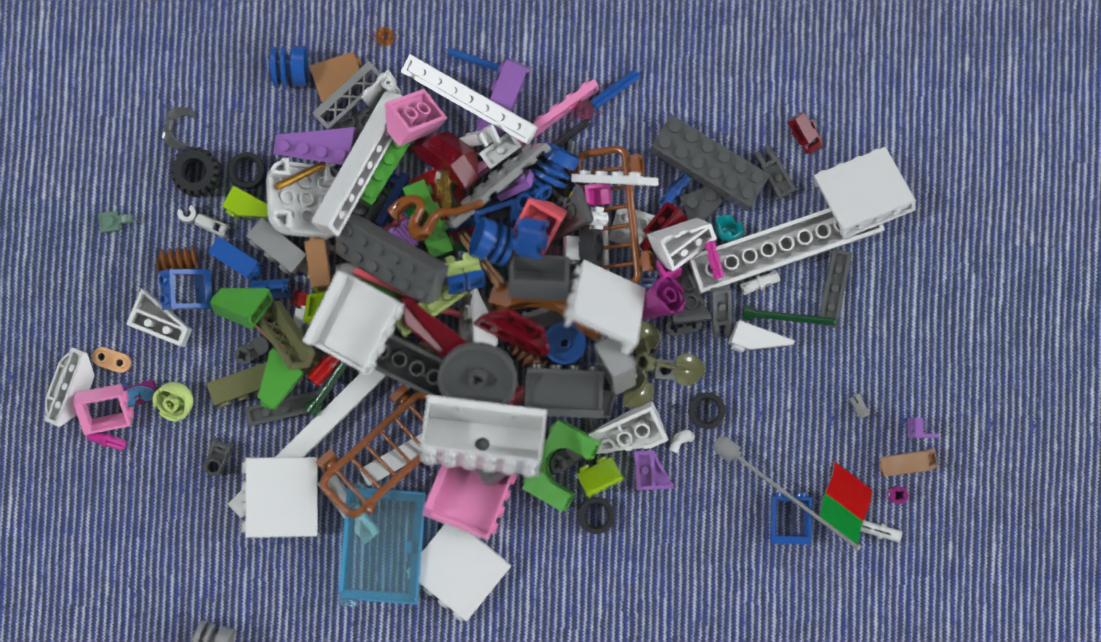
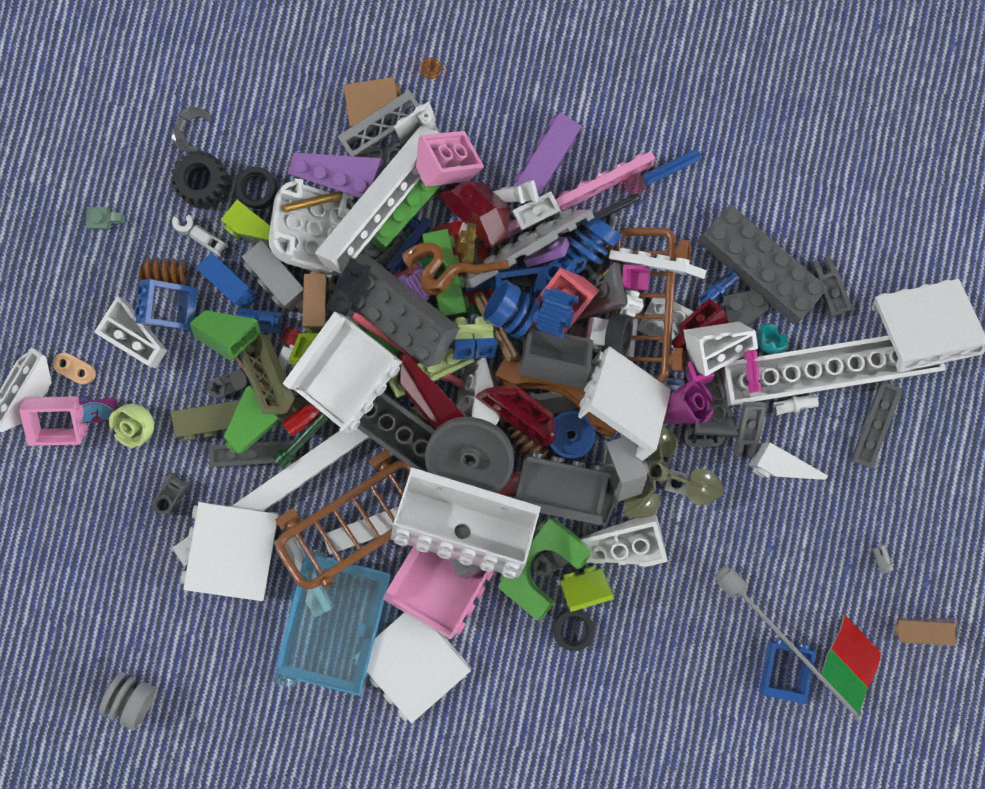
camera: 10 degrees right, 0 degrees up
dark pink axle [87,432,127,451] -> none
blue wheel [269,46,309,87] -> none
white tile [401,55,538,144] -> none
blue bar [448,48,500,72] -> none
medium lavender wing [634,450,674,490] -> none
white arm [669,430,695,453] -> none
black tyre [688,392,726,429] -> none
dark green piece [743,305,837,326] -> none
dark red piece [788,112,823,154] -> none
white pin [860,520,902,543] -> none
magenta bush [887,486,908,504] -> none
medium lavender panel [907,418,939,438] -> none
none -> black plate [325,257,371,317]

